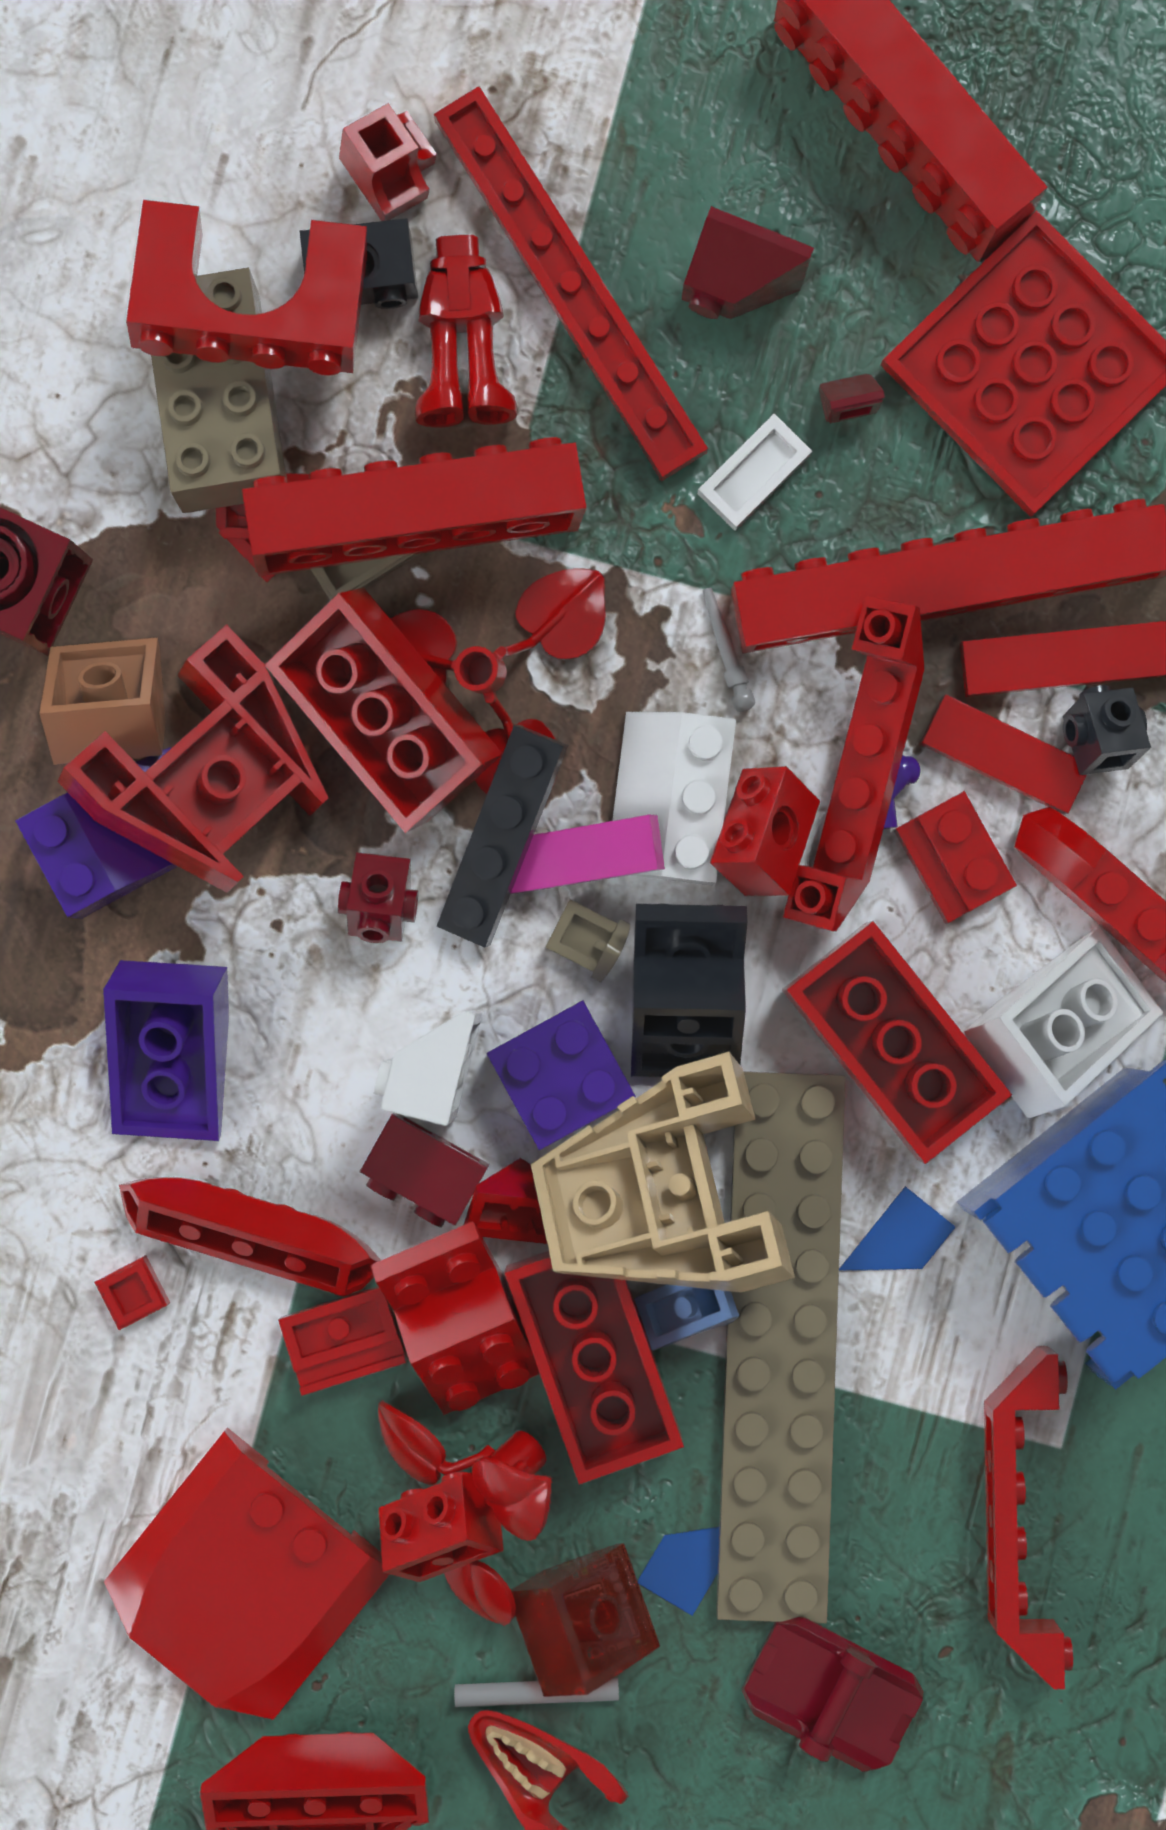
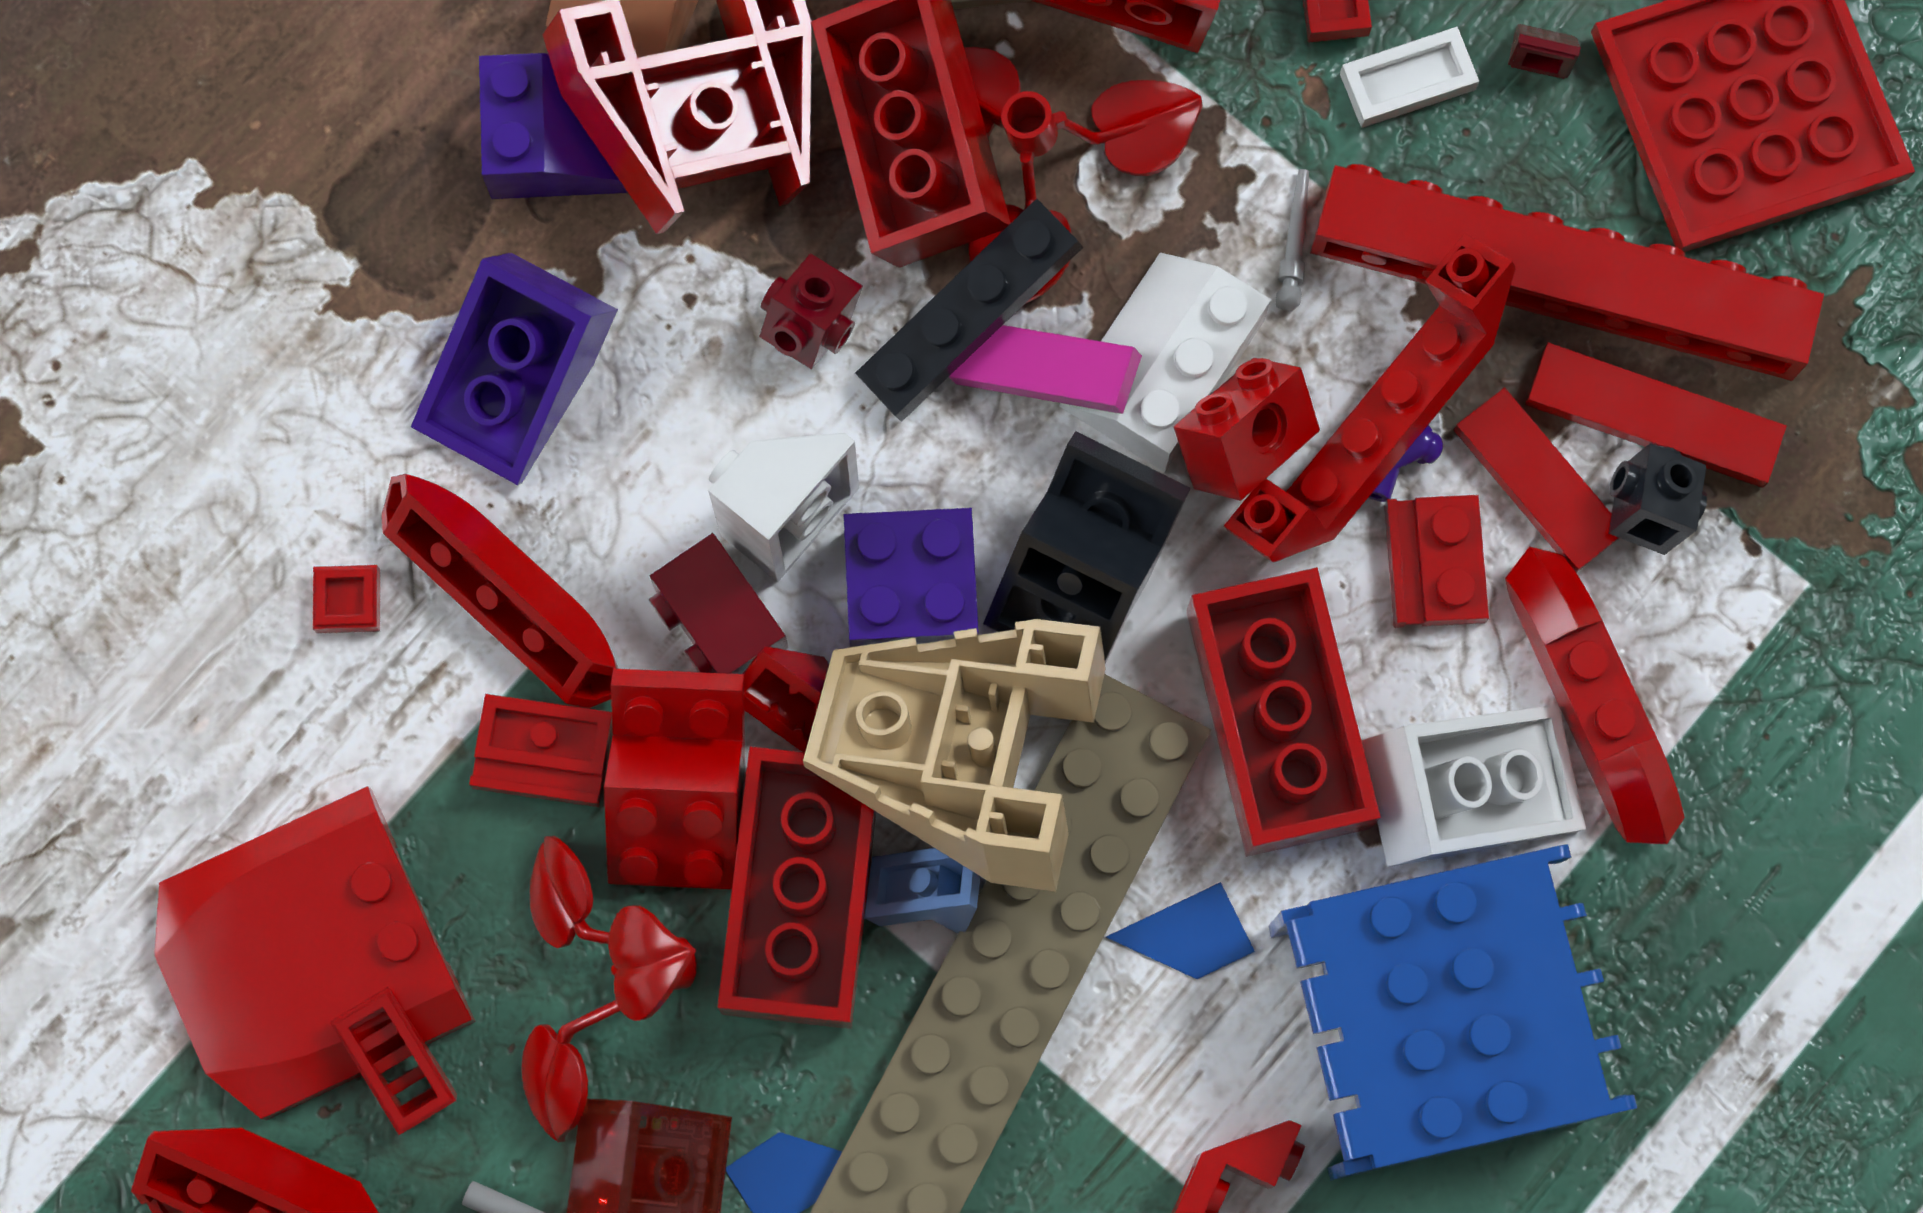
camera: 20 degrees right, 10 degrees down
red brick [379,1472,504,1582] -> none
dark tan tile [545,899,631,982] -> none
none -> red slope [330,987,457,1135]

